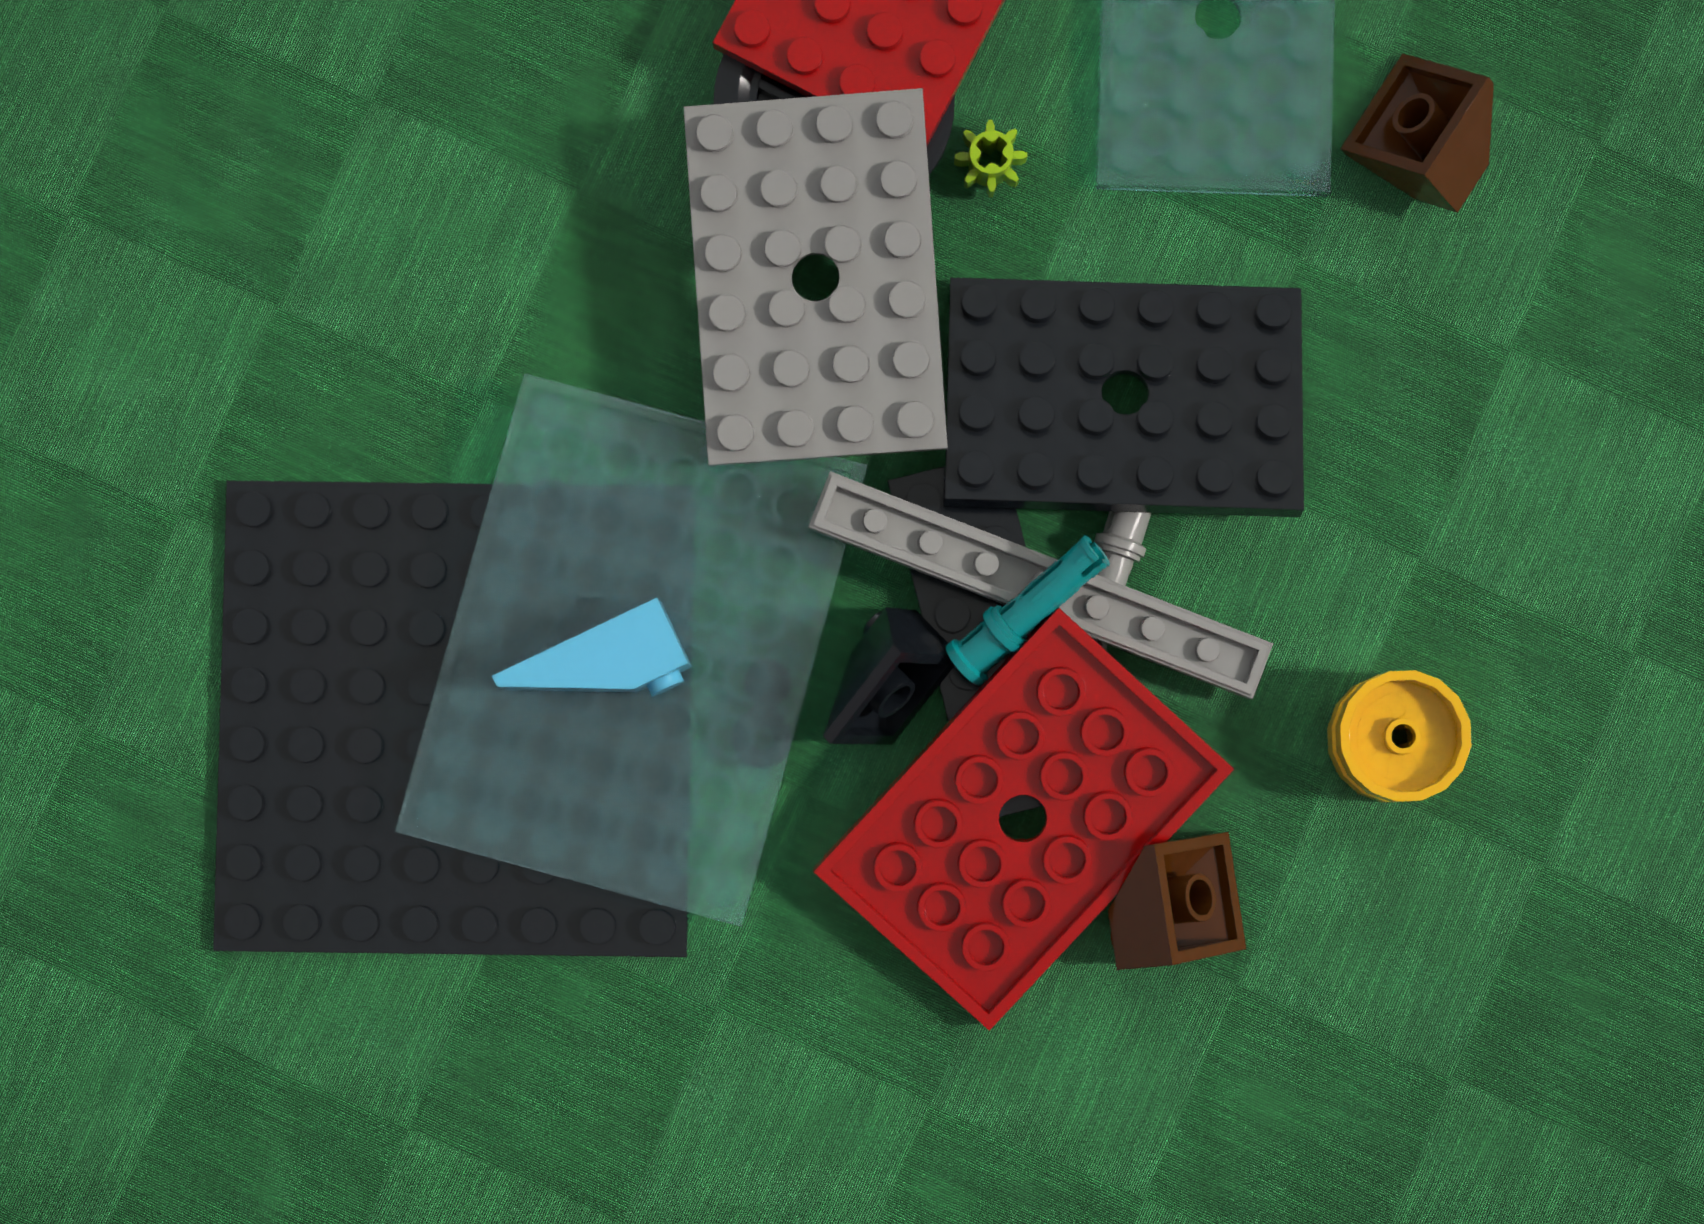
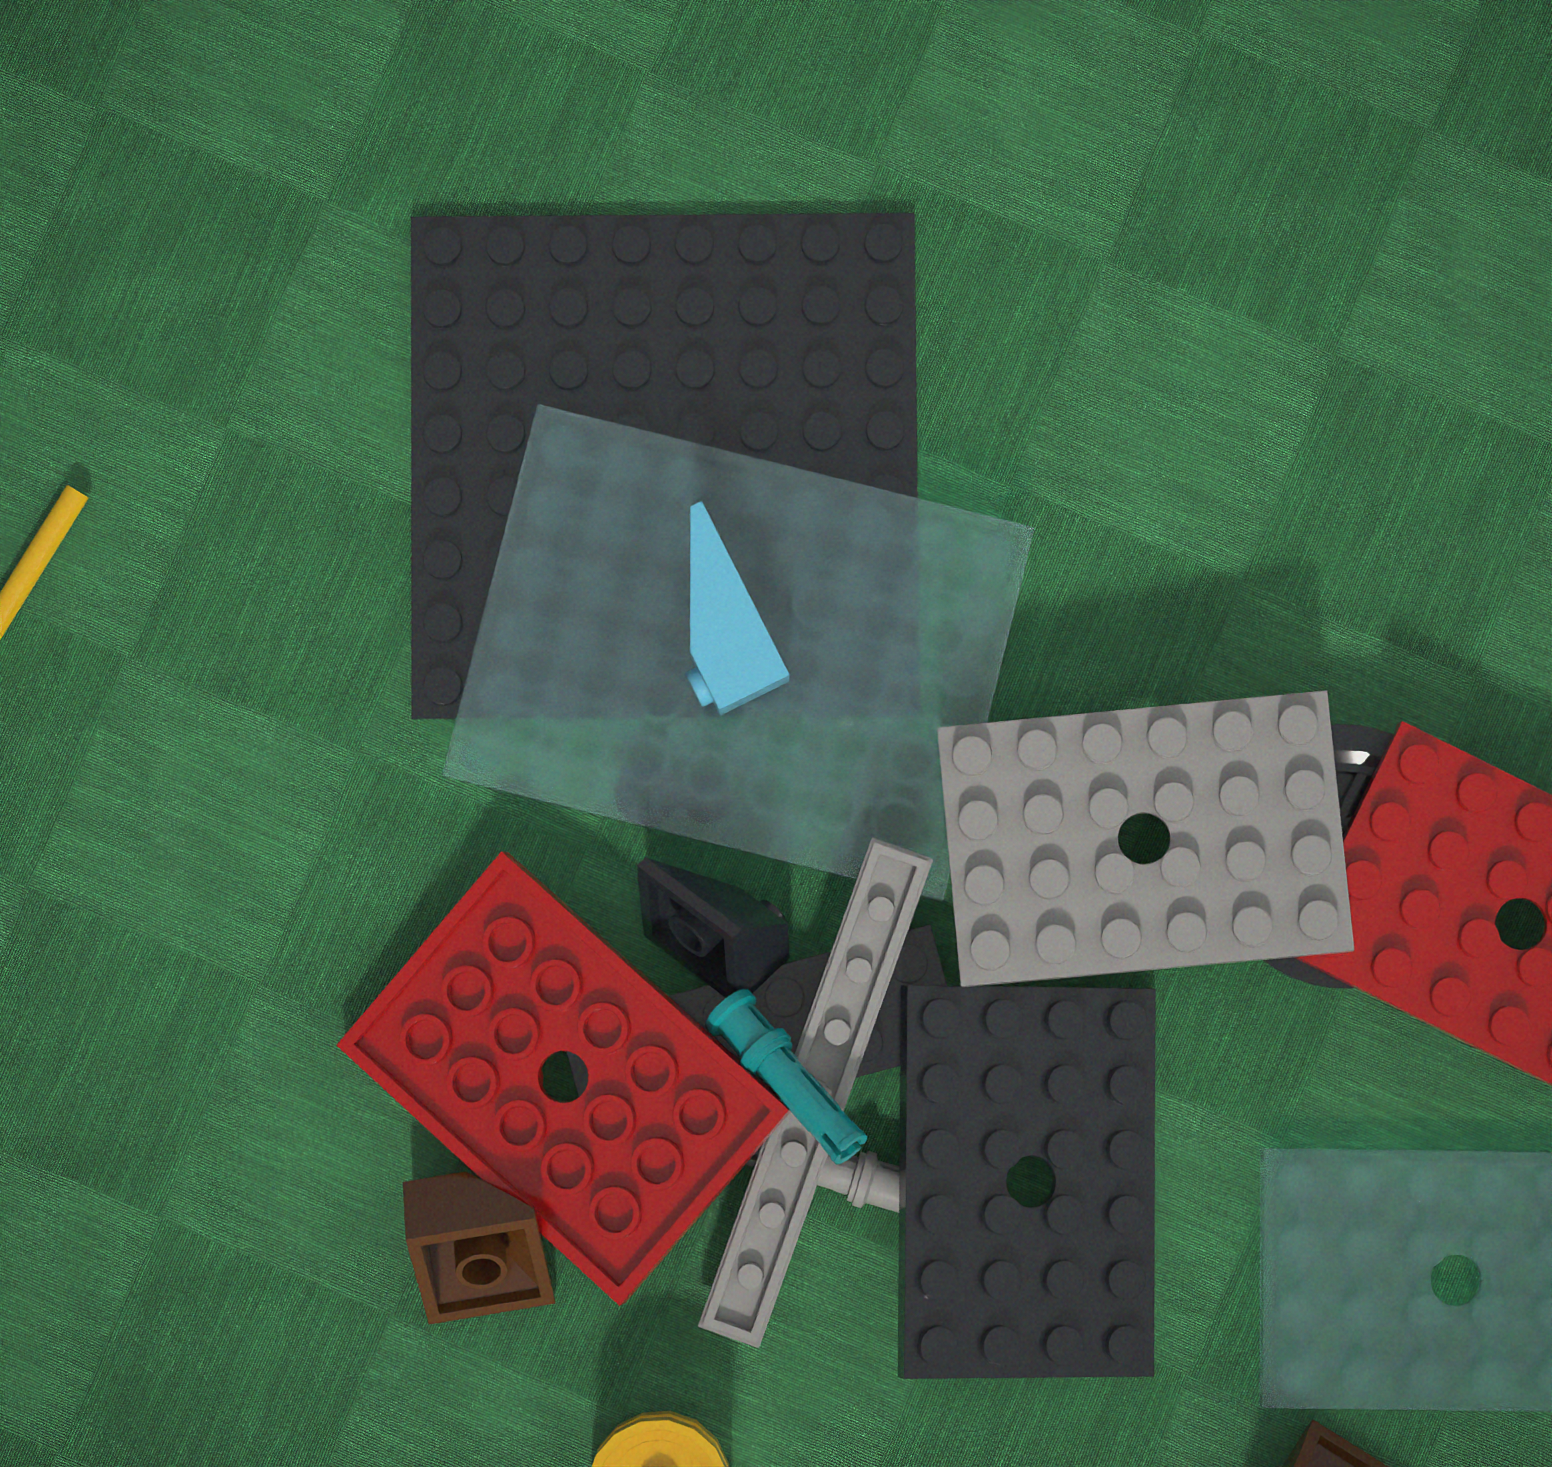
camera: 85 degrees right, 0 degrees up
lime gear [954,120,1028,197] -> none

